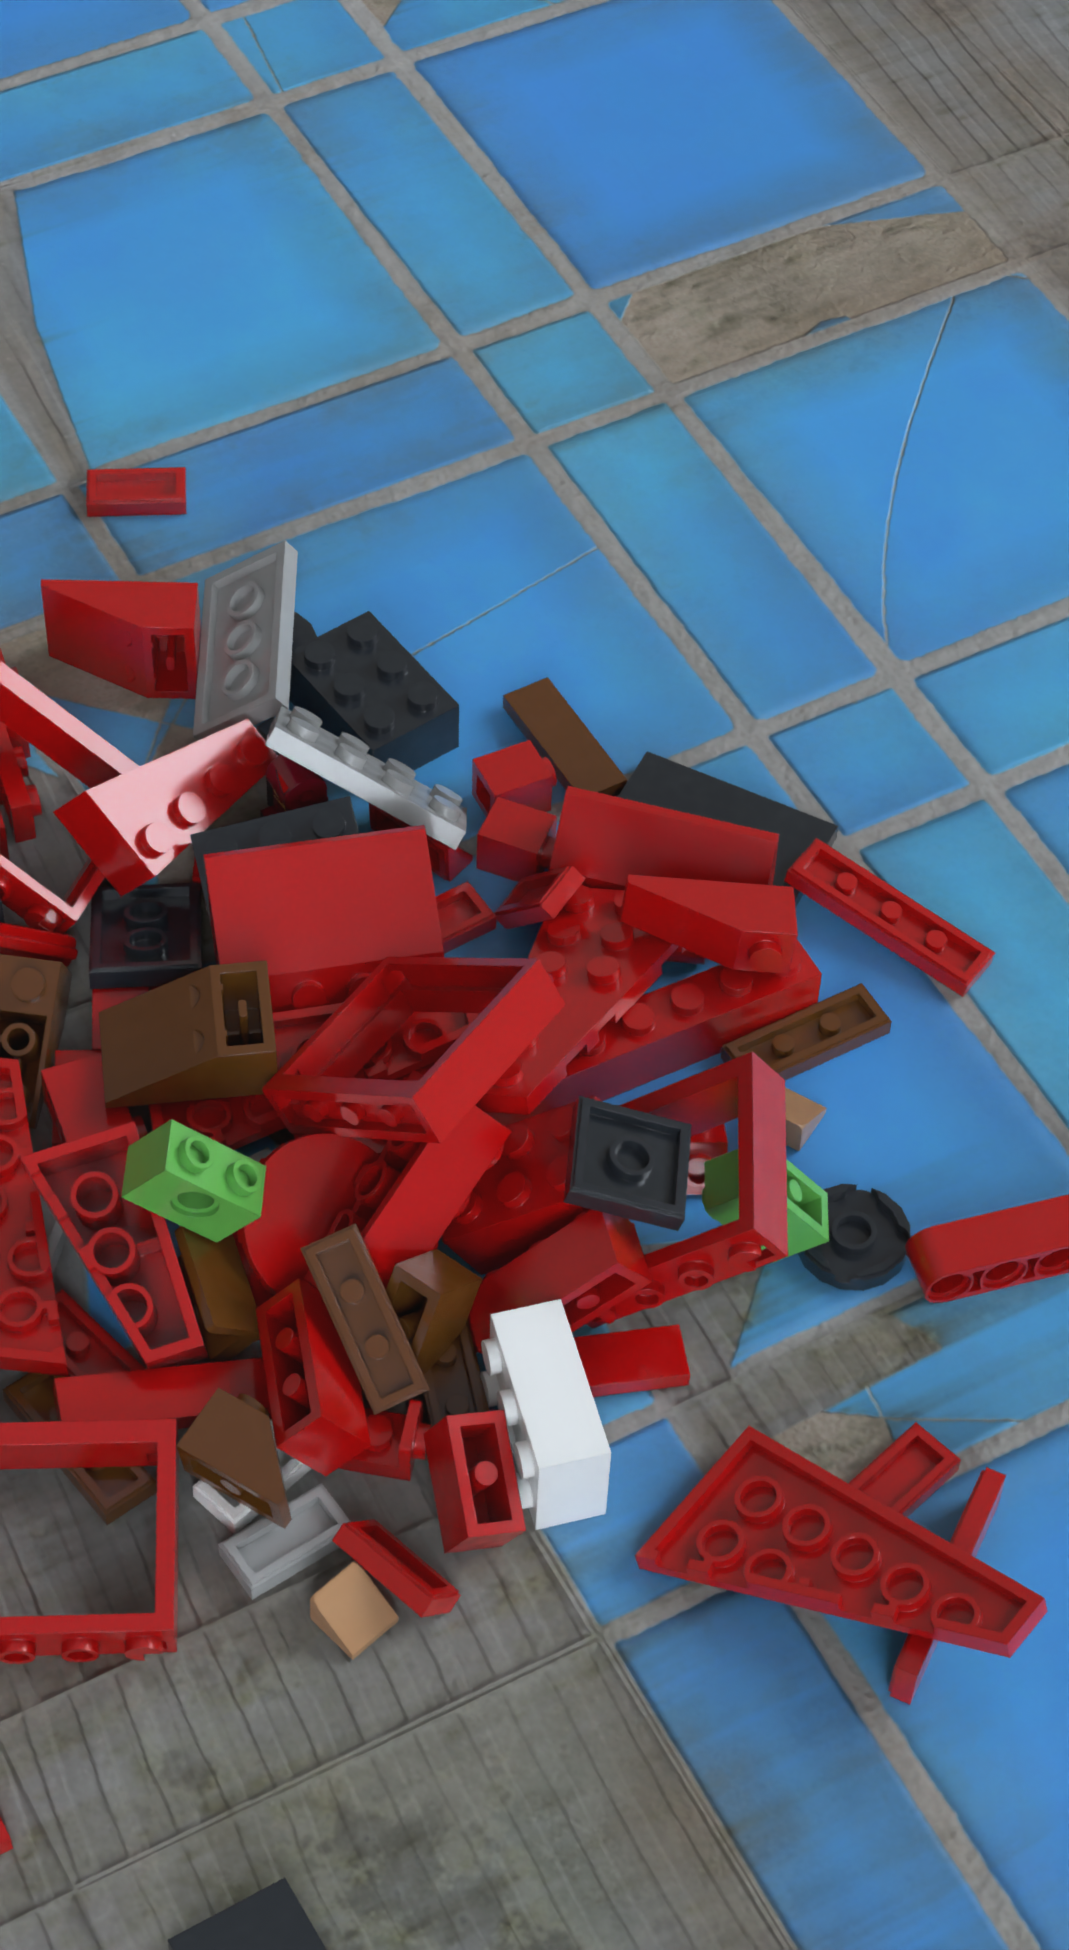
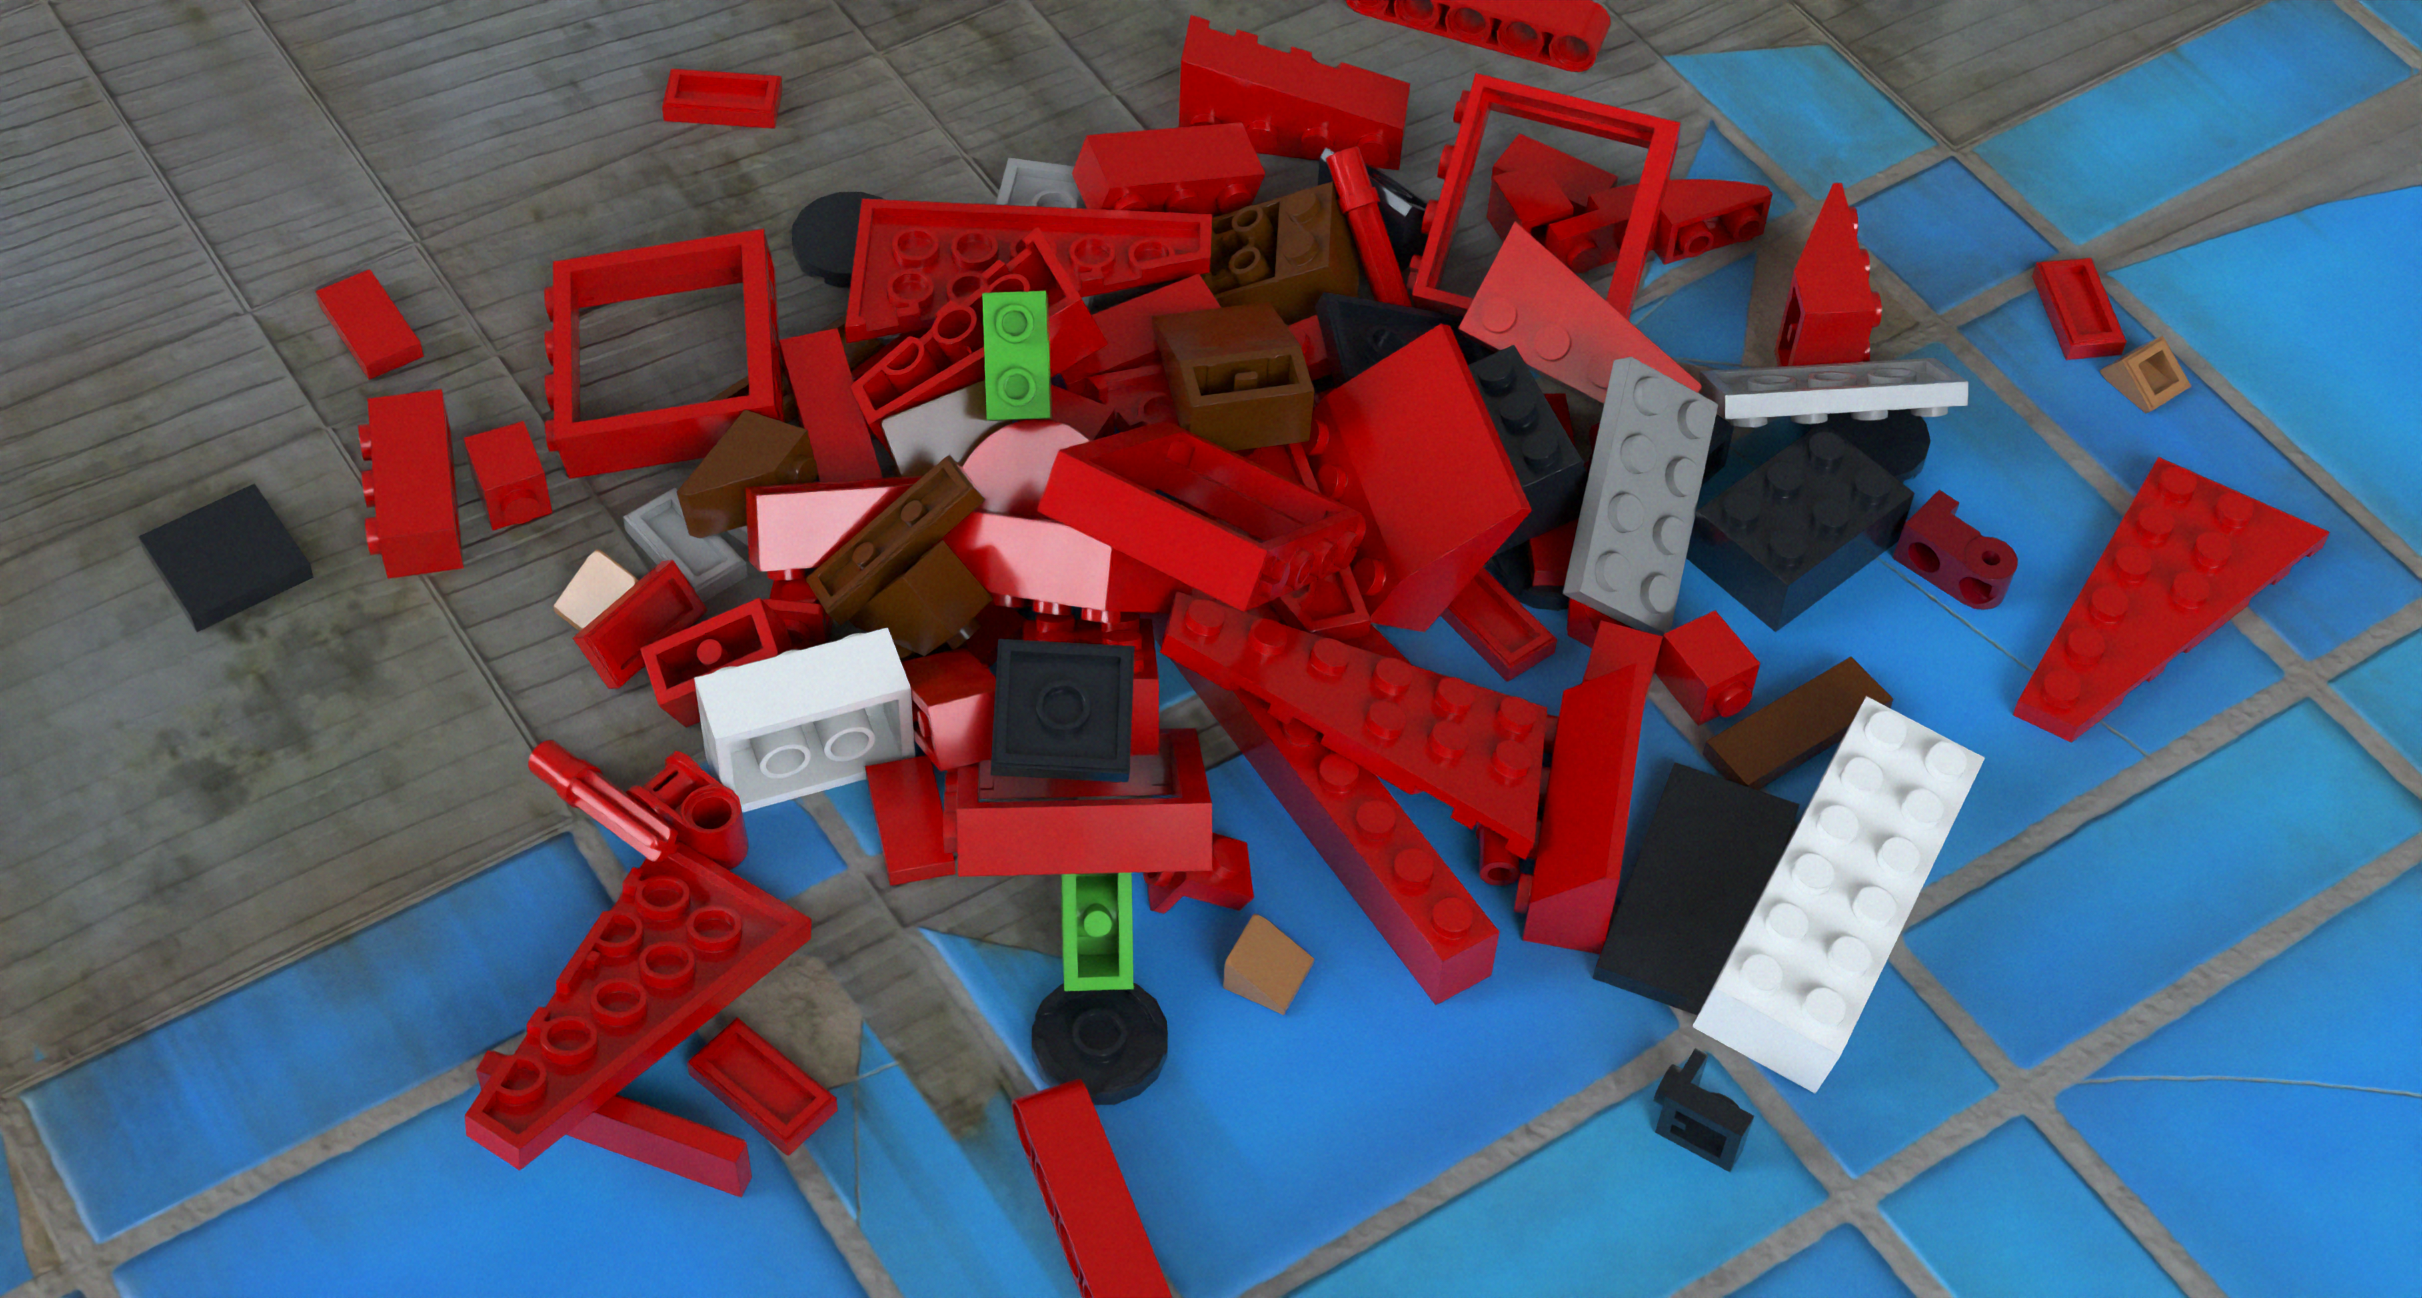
camera: 85 degrees right, 0 degrees up
red tile [494,866,585,929] -> none
red slope [620,874,798,974] -> none
reddish brown tile [721,983,892,1081] -> none
red tile [784,838,995,997] -> none
none -> red brick [358,389,464,579]
none -> red brick [464,421,552,531]
none -> red axle [528,740,680,863]
none -> red piece [626,751,749,870]
none -> black bracket [1653,1048,1754,1172]
none -> white brick [1692,696,1985,1094]
none -> dark red leg [1892,490,2018,610]
none -> red wing [2013,457,2330,743]
none -> medium nougat slope [2099,335,2191,414]

